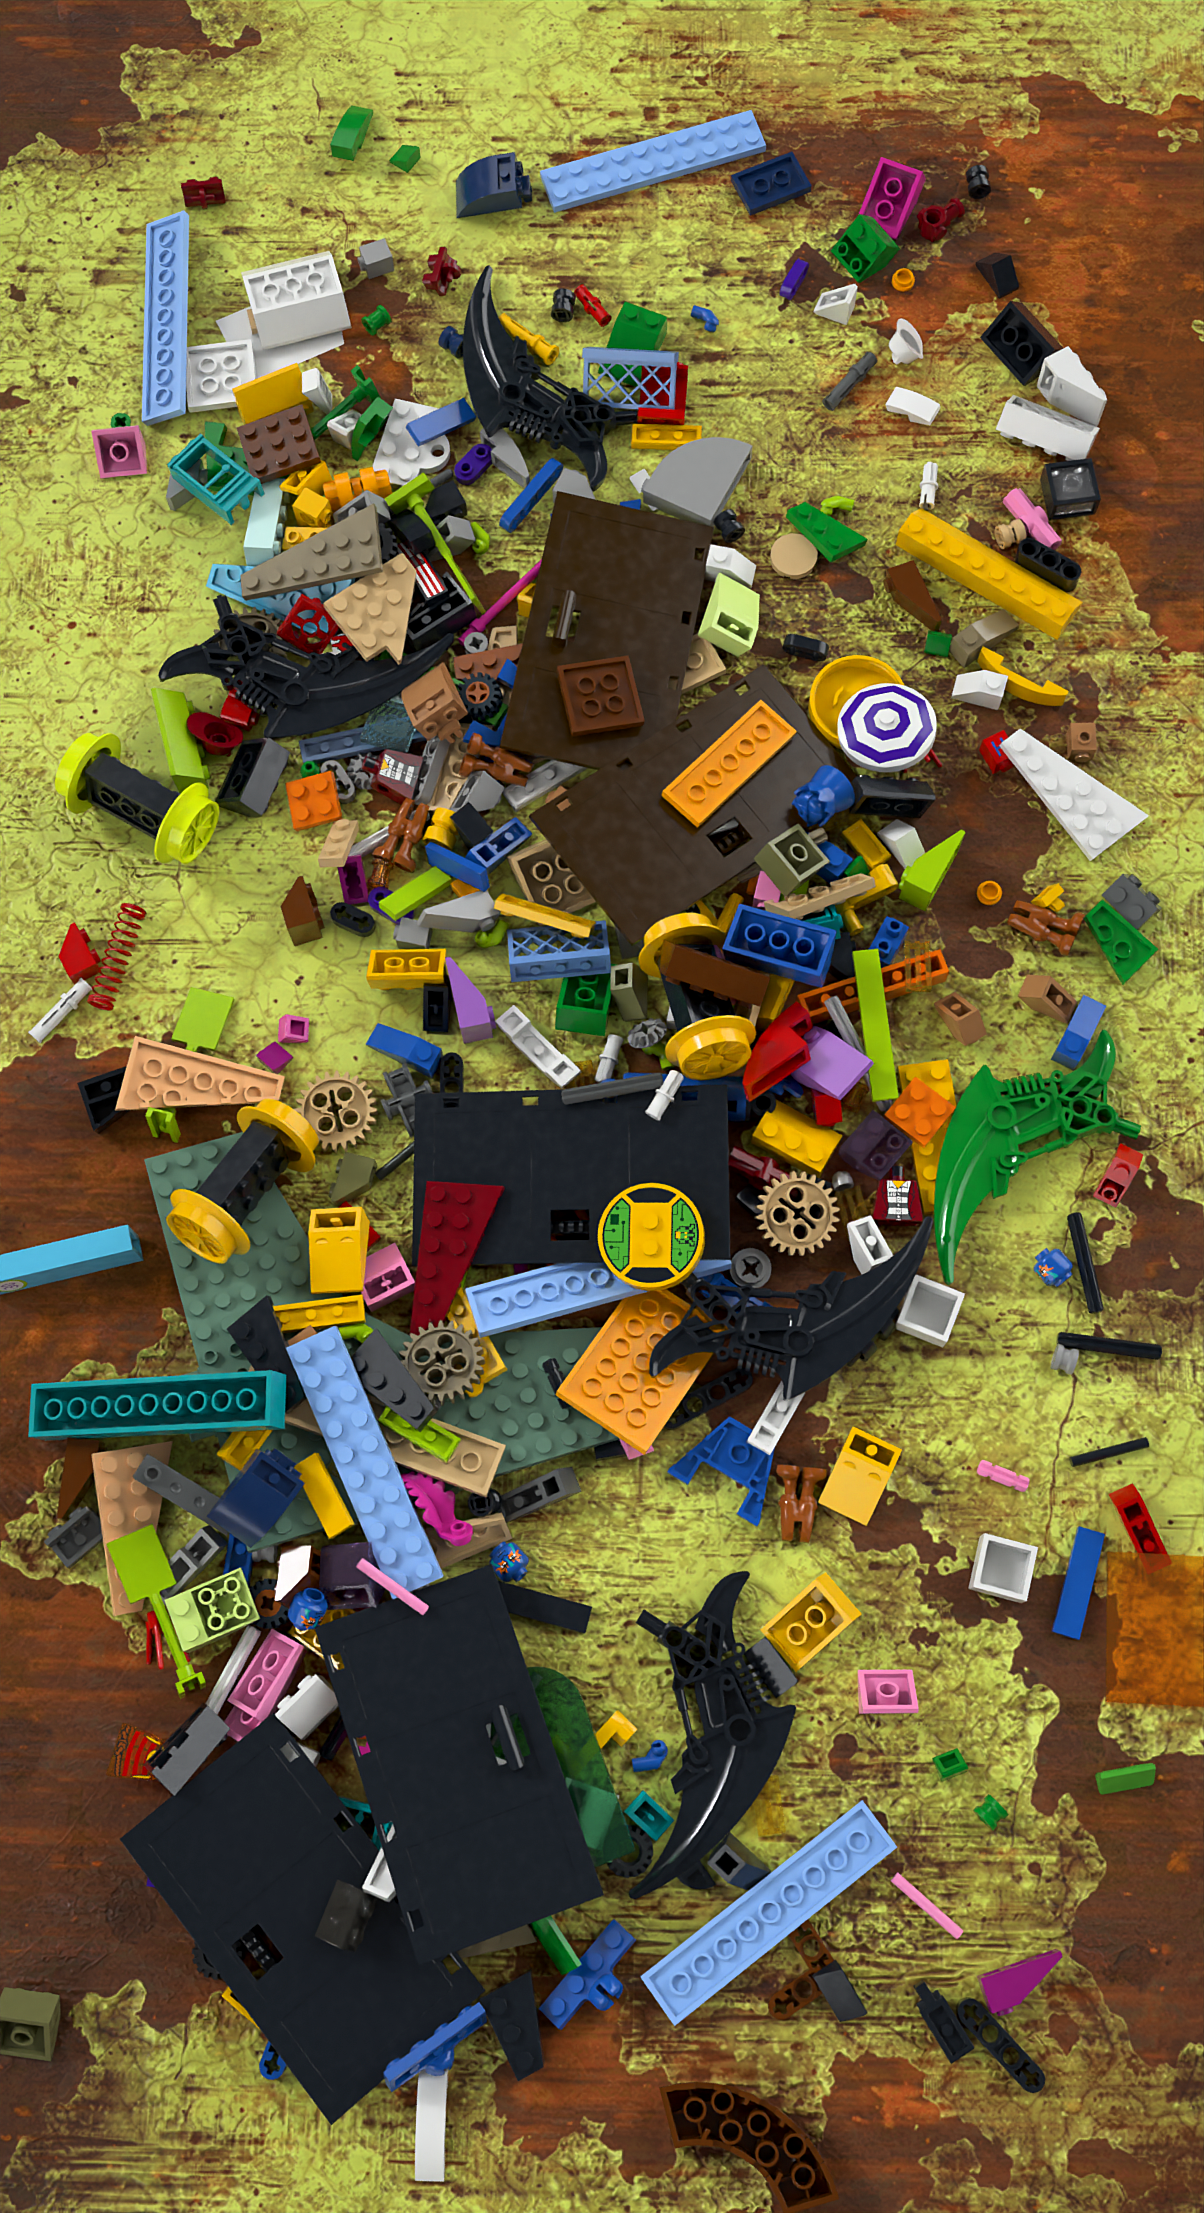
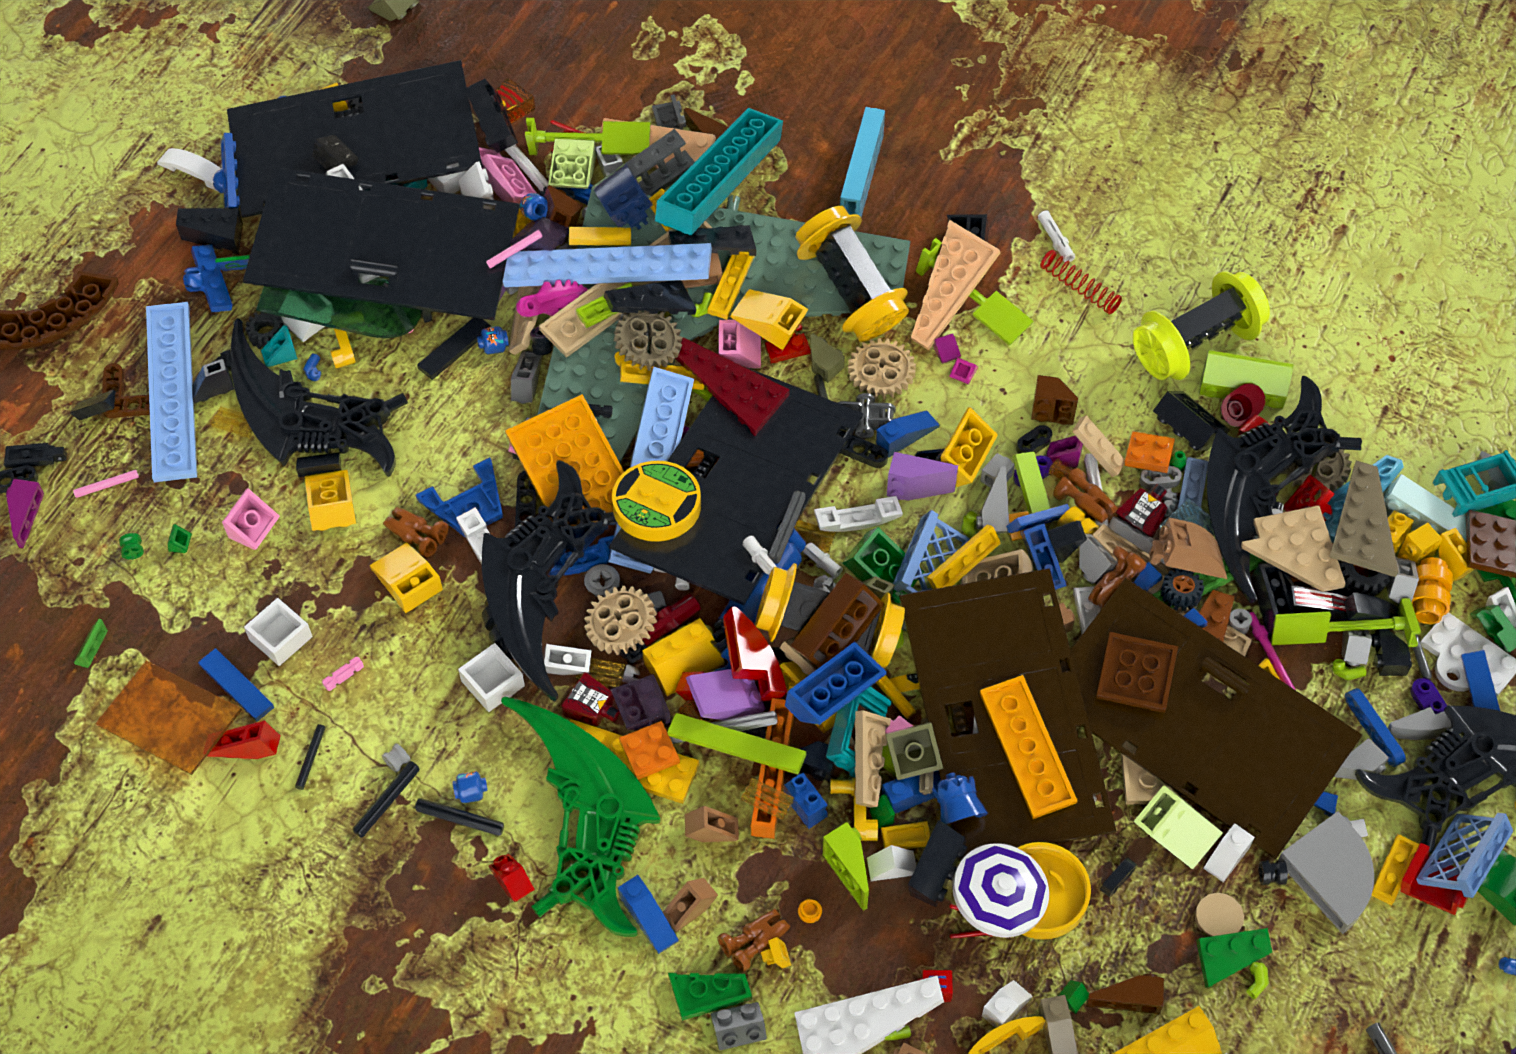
camera: 115 degrees right, 15 degrees down
red slope [58,922,102,985] -> none

